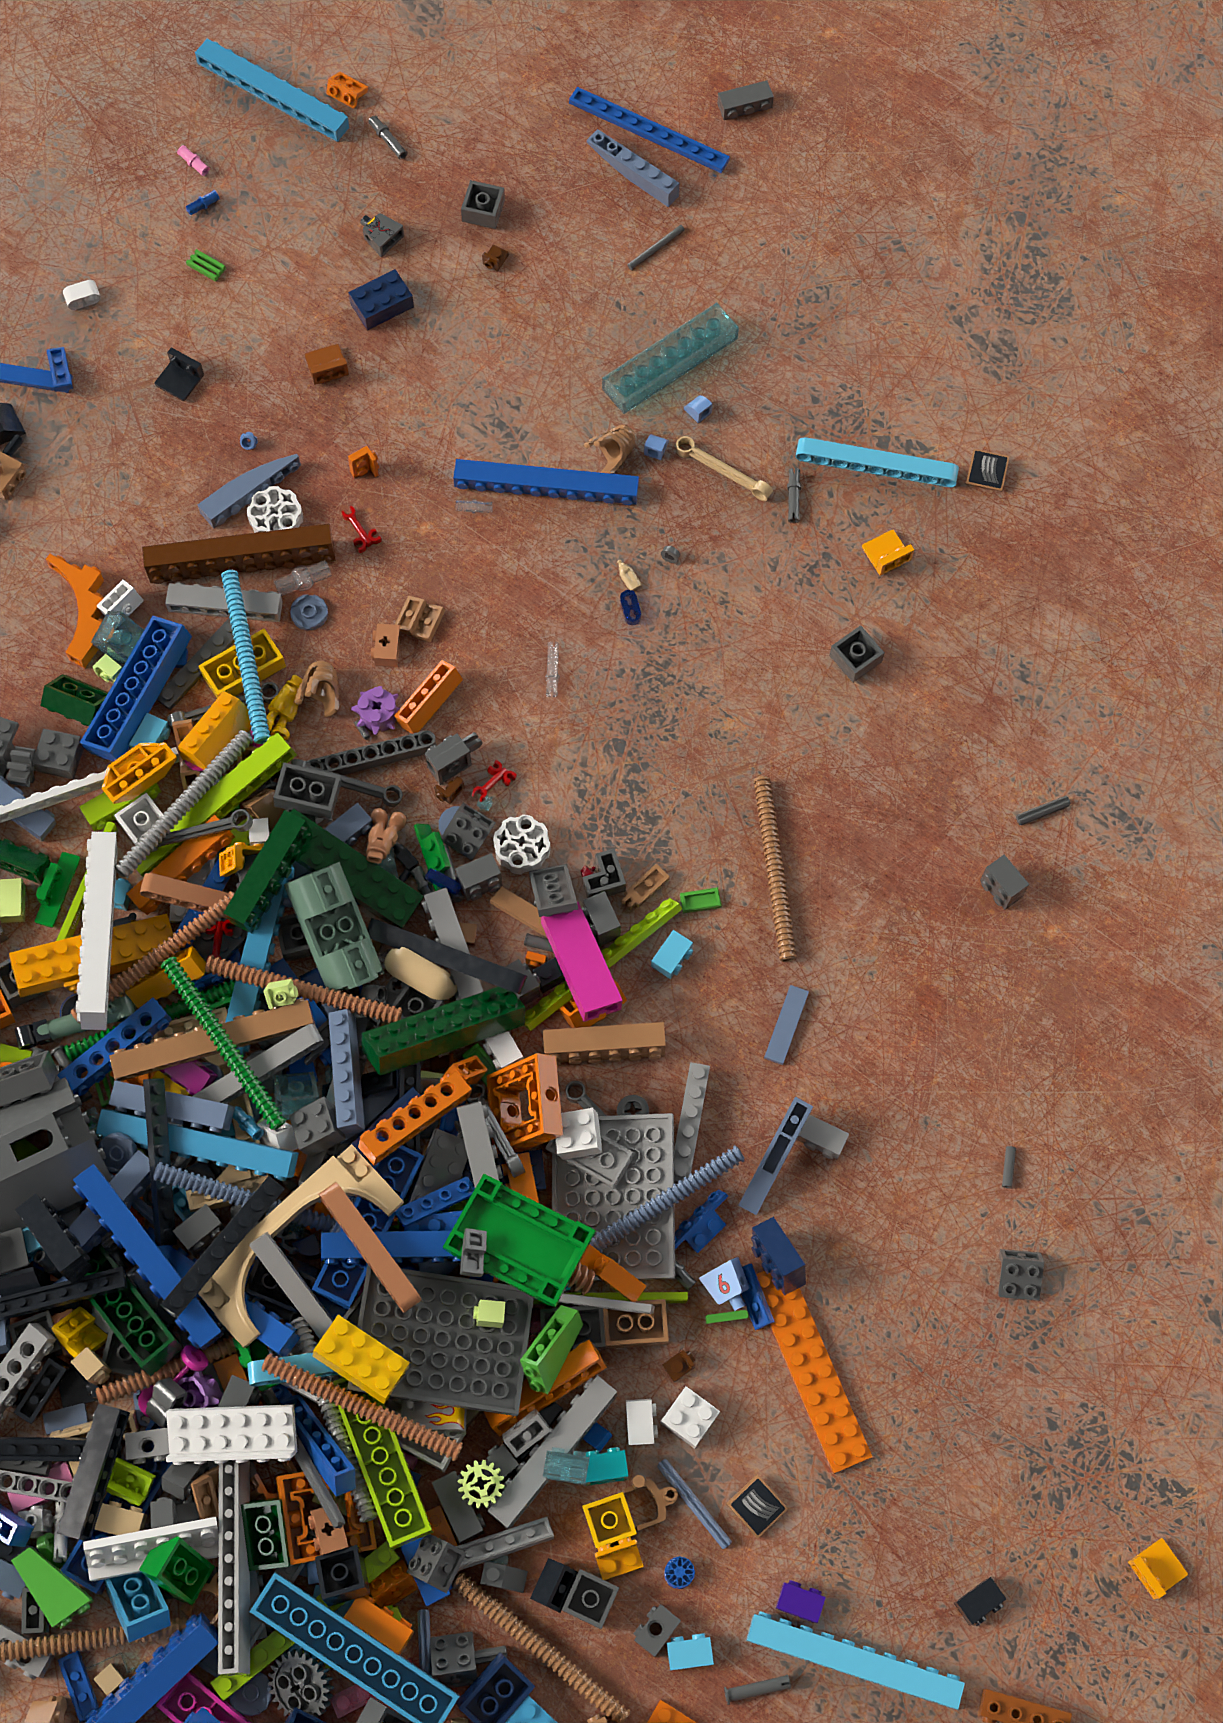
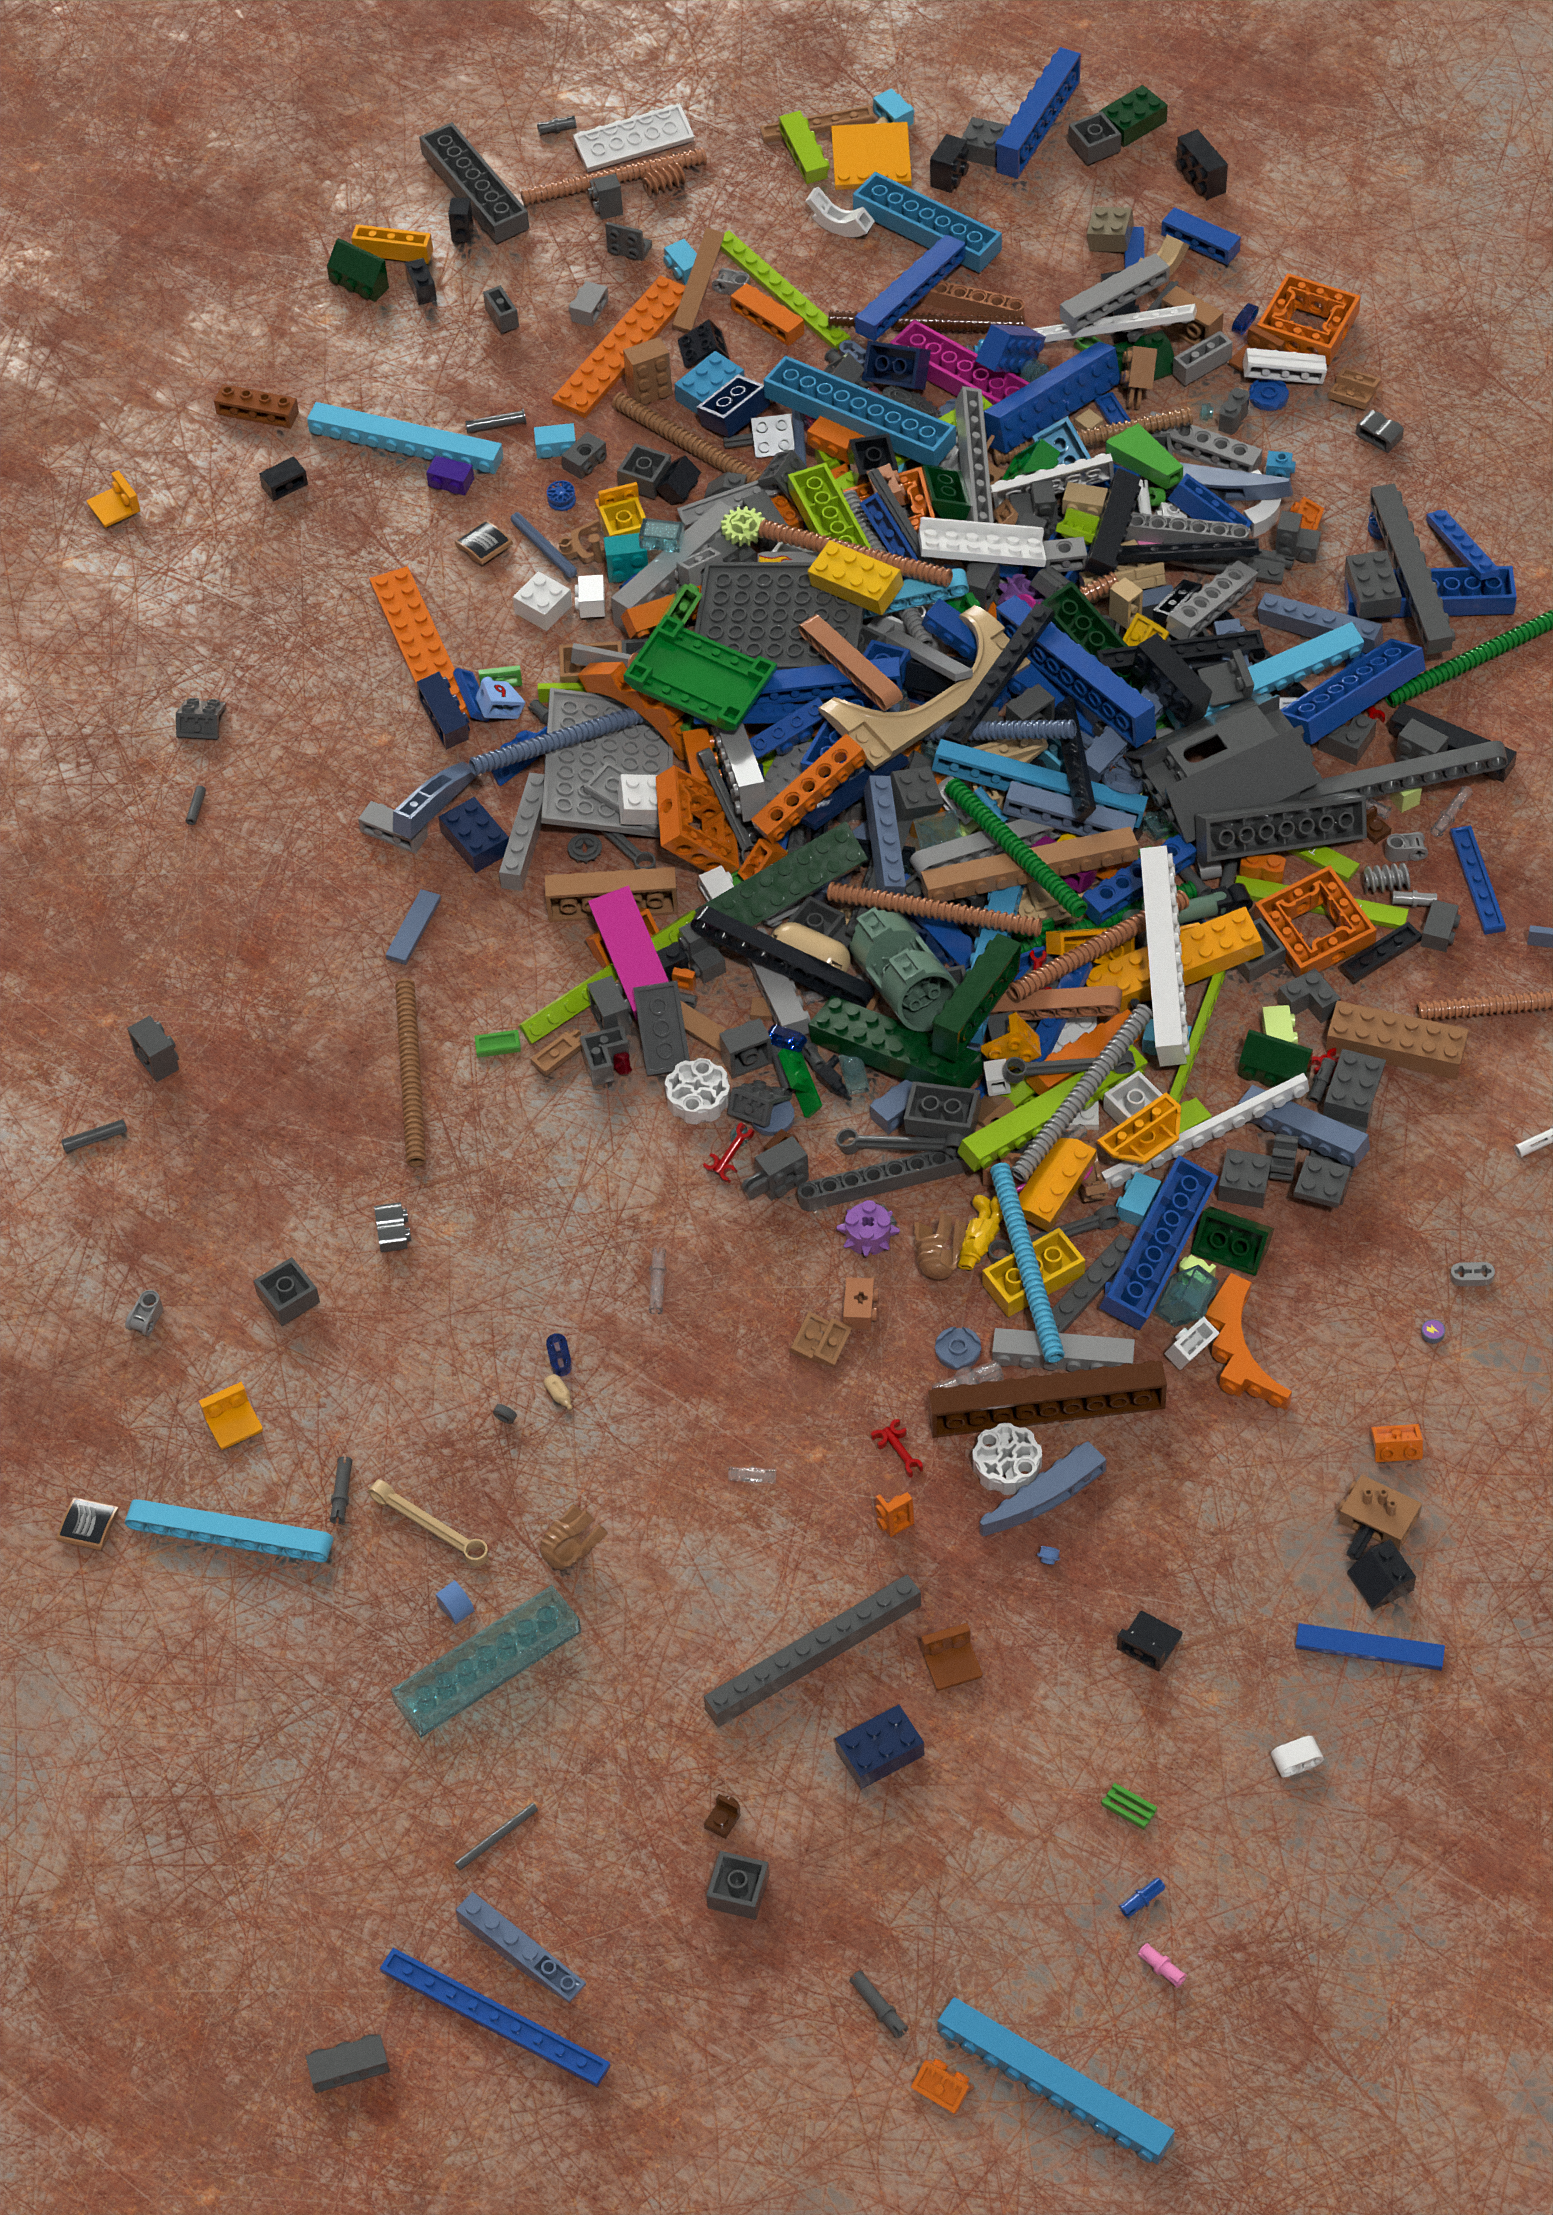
camera: 175 degrees left, 15 degrees down
green bracket [35,852,81,928] -> none
blue tile [46,347,73,392] -> none
yellowish green brick [264,979,298,1009] -> none
dark grey torso [360,213,404,257] -> none
nougat piece [366,808,407,863] -> none
orange brick [394,660,463,734] -> none
blue brick [453,459,639,505] -> none
dark grey slope [460,1228,487,1277] -> none
yellowish green brick [473,1300,505,1328] -> none
medium blue brick [644,434,669,460] -> none
medium azure brick [651,930,694,979] -> none
reddish brown bracket [662,1348,696,1383] -> none
none -> light grey piece [125,1290,163,1336]
none -> dark grey brick [374,1202,411,1252]
none -> dark blue brick [438,797,509,873]
none -> dark grey brick [704,1574,921,1728]

